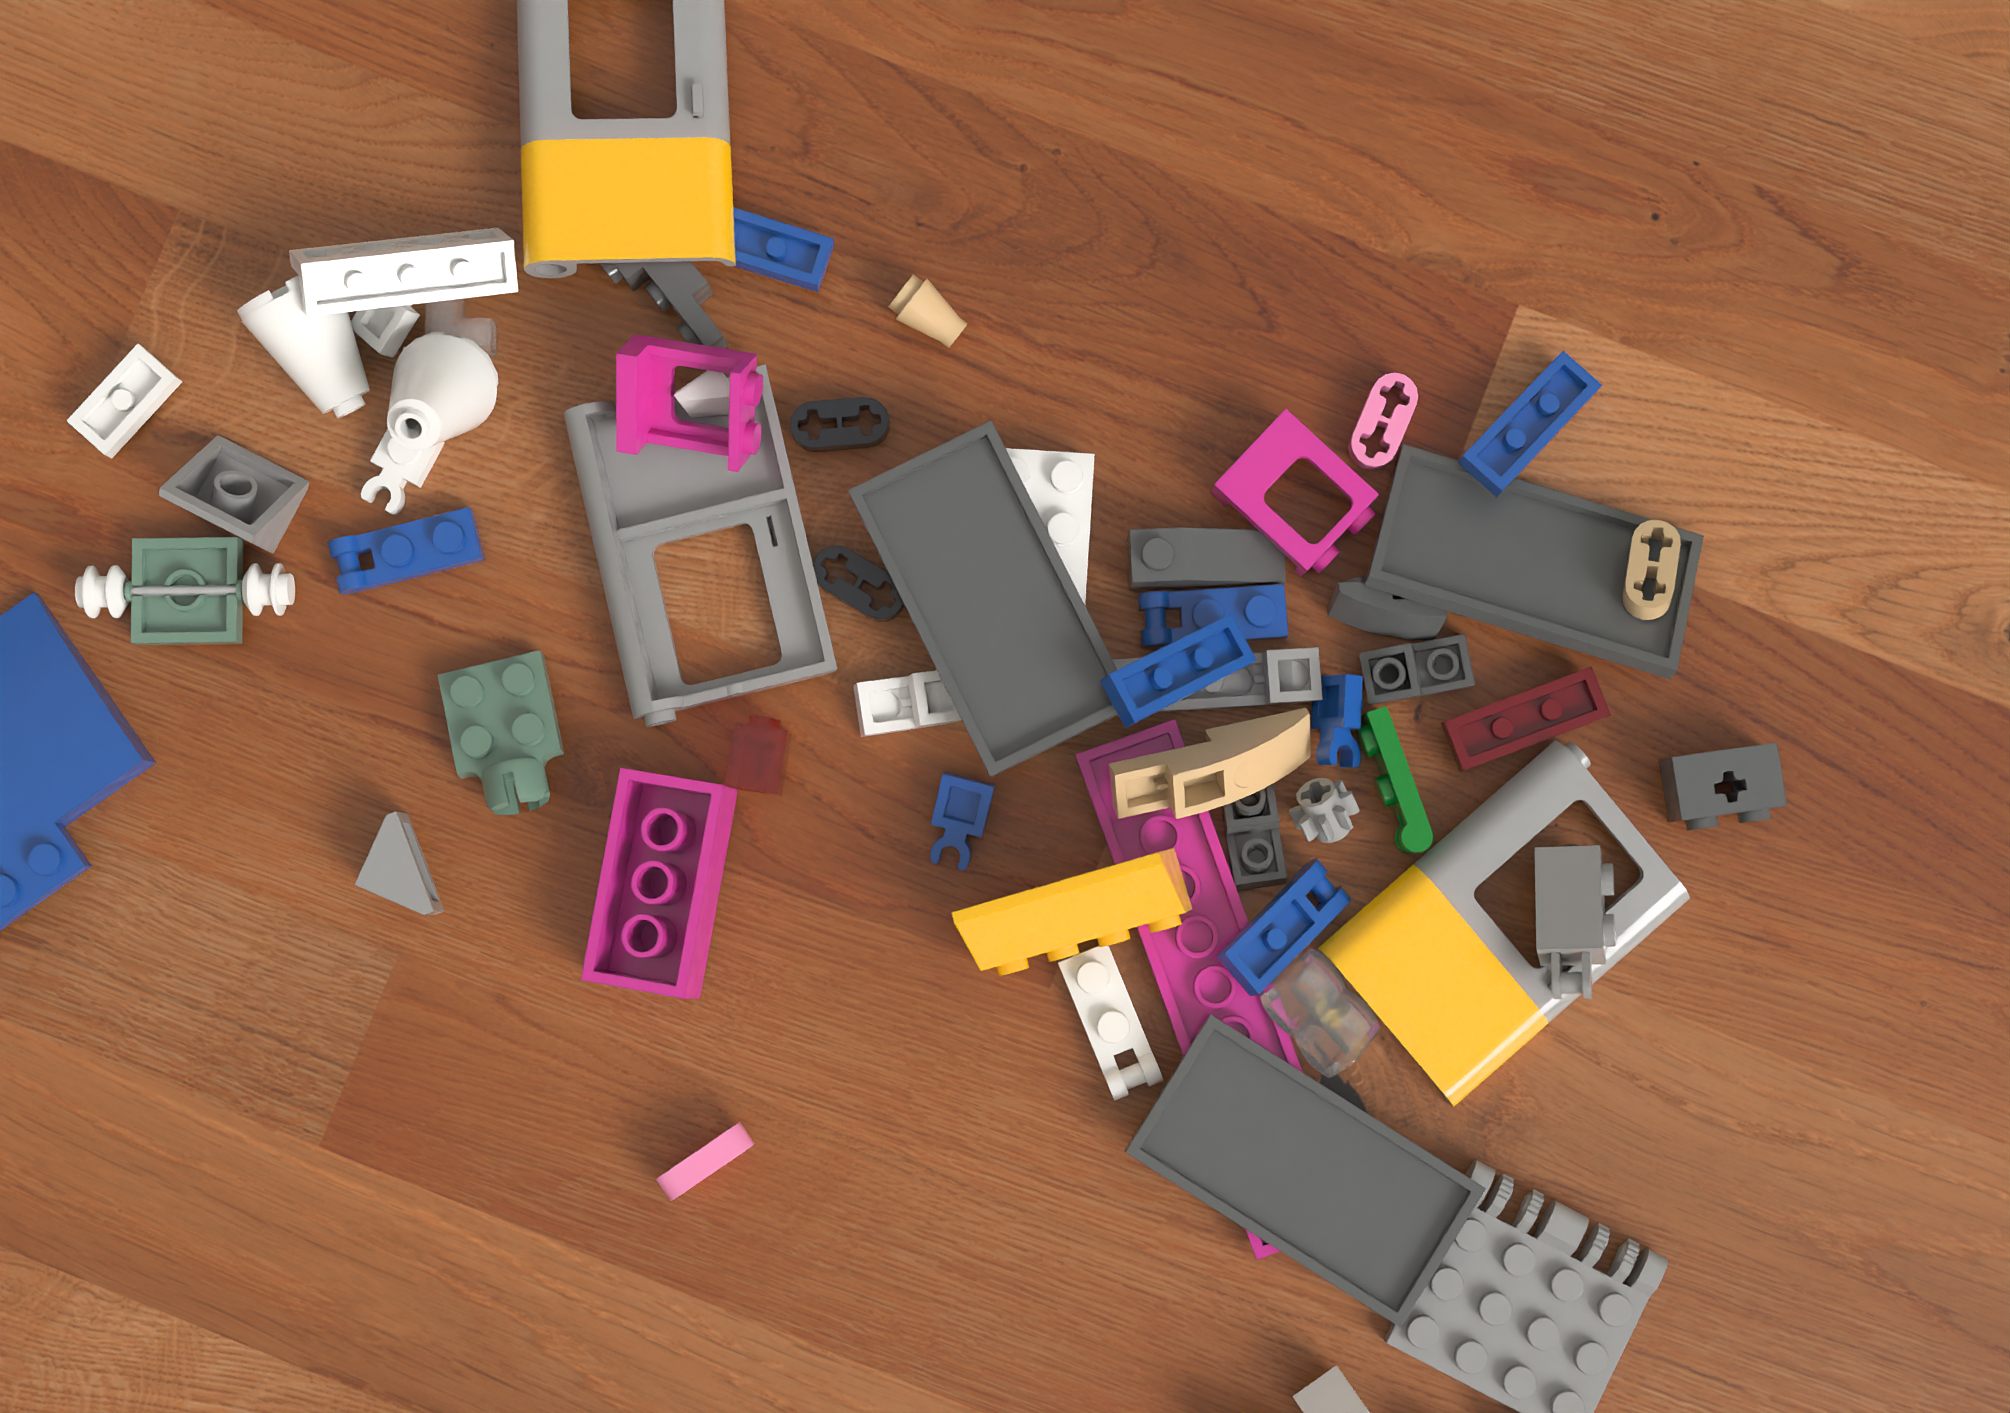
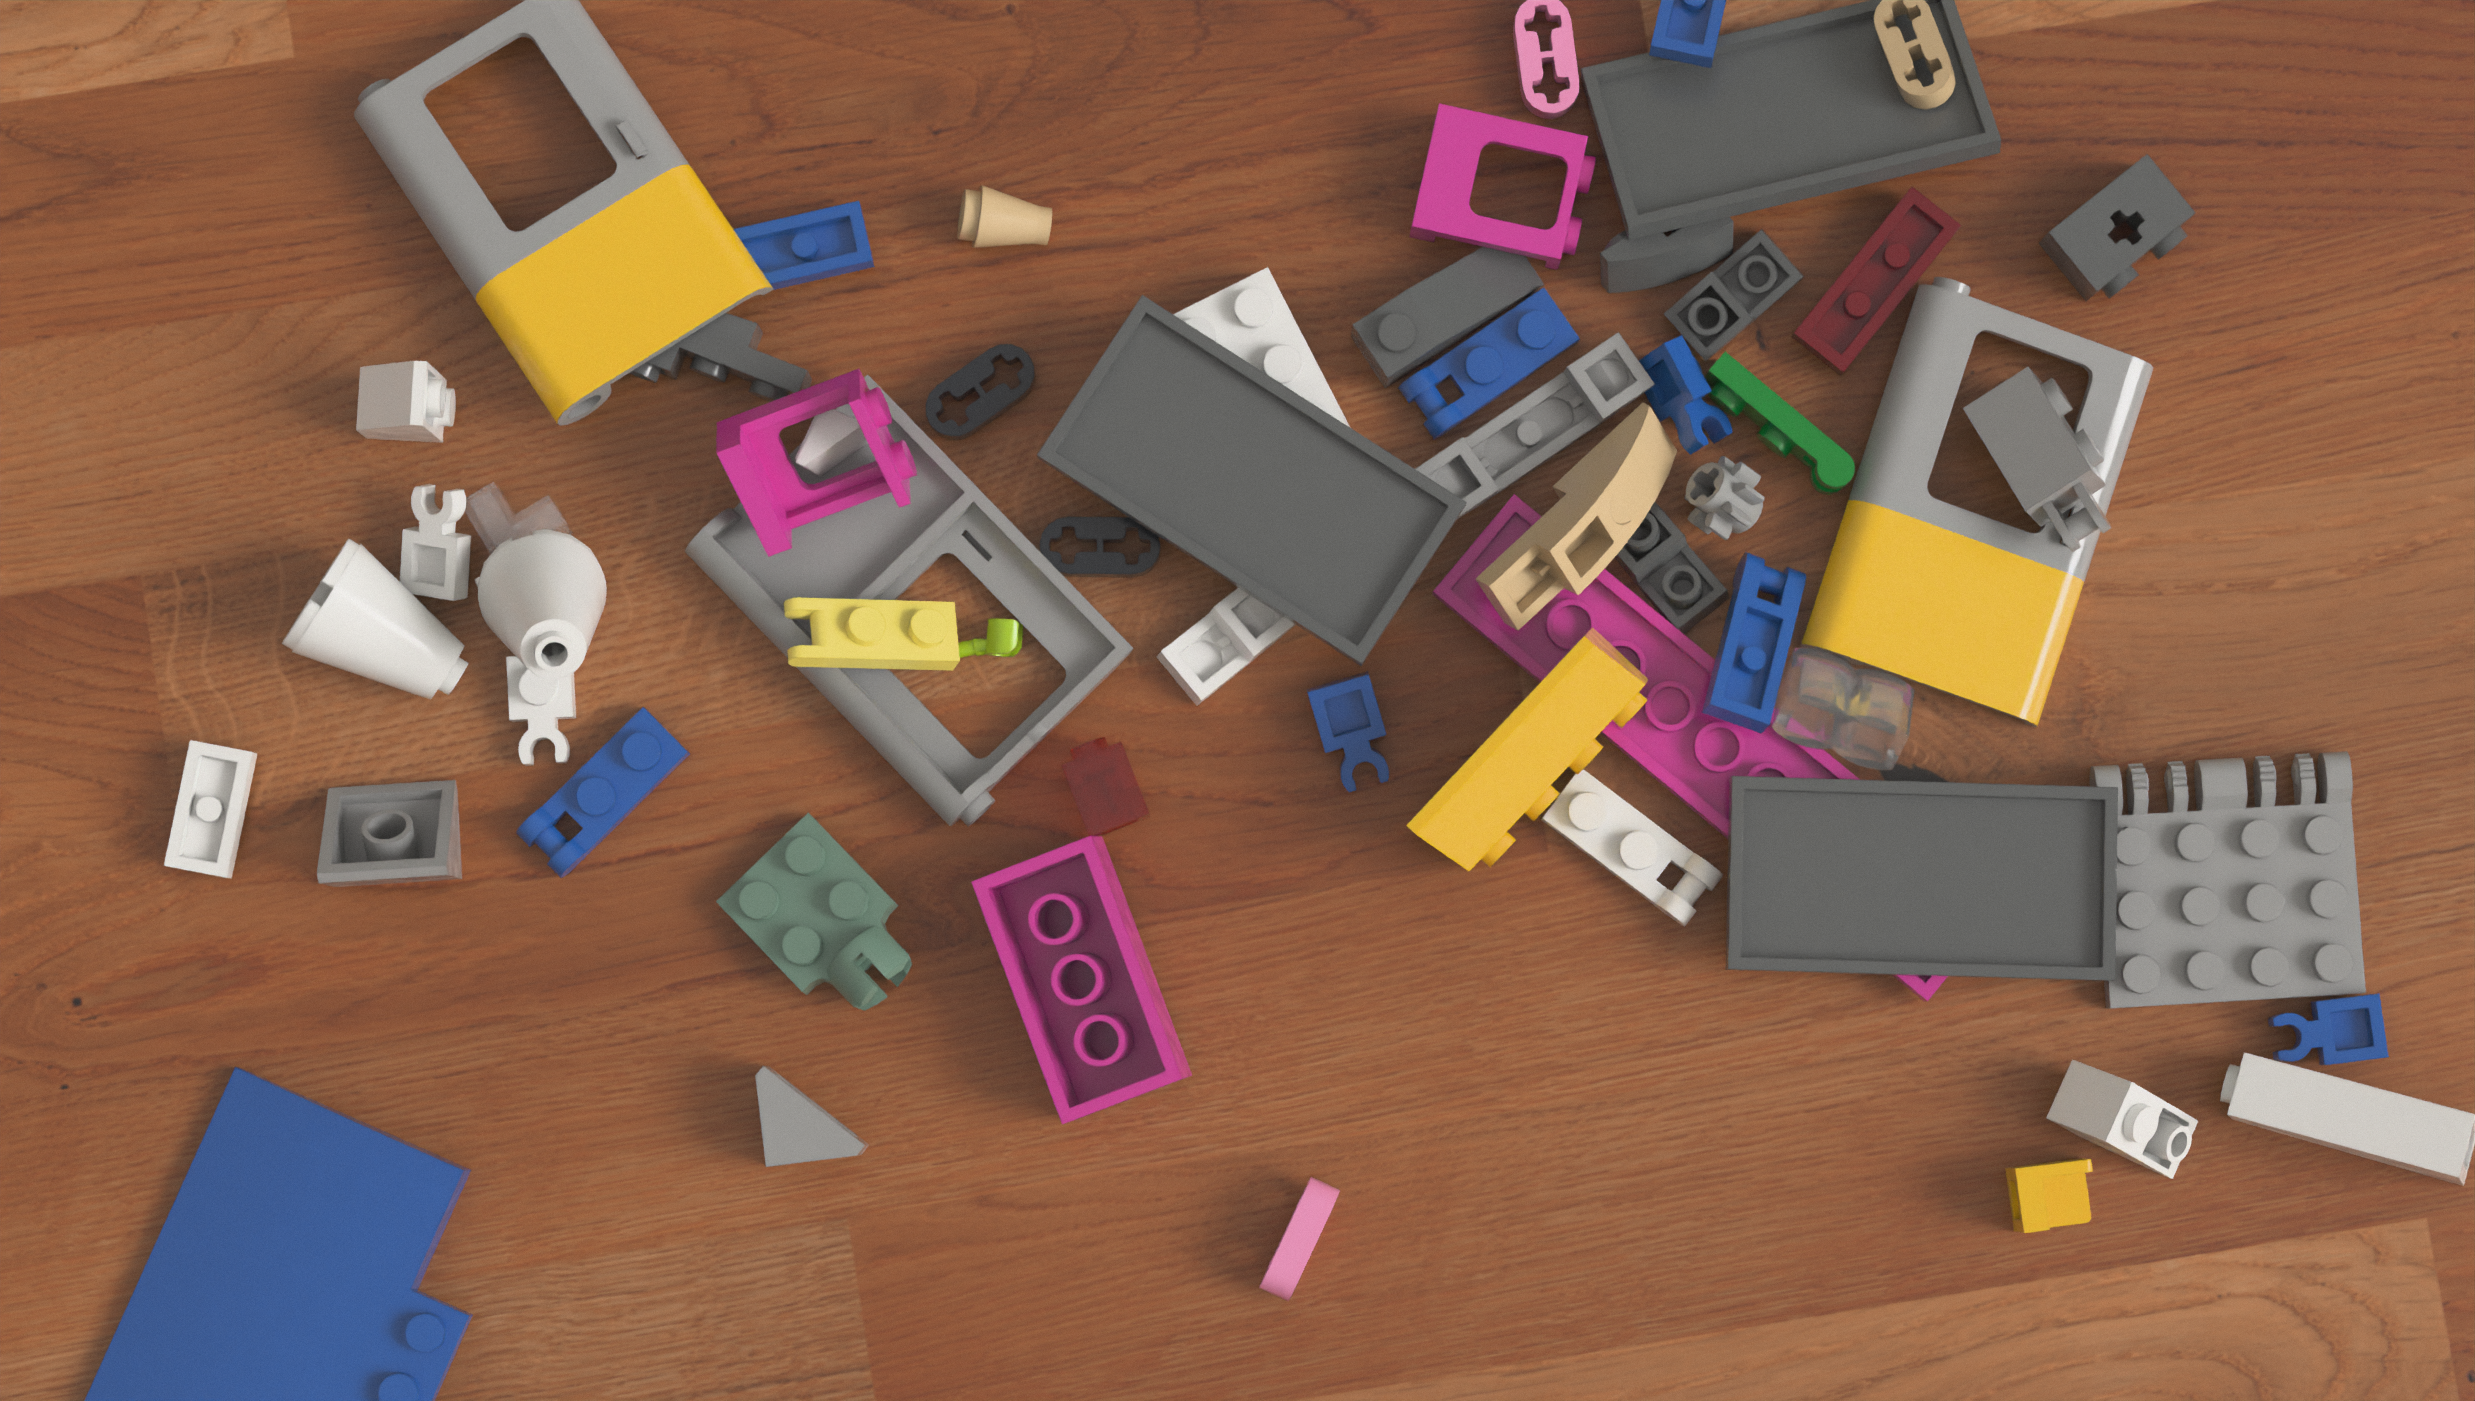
camera: 30 degrees left, 0 degrees up
sand green plate [75,537,295,645] -> none
white fence [289,228,518,317] -> none
blue plate [1100,614,1256,728] -> none
none -> white slope [356,361,456,443]
none -> light yellow hinge [784,597,960,671]
none -> lime hand [958,618,1023,658]

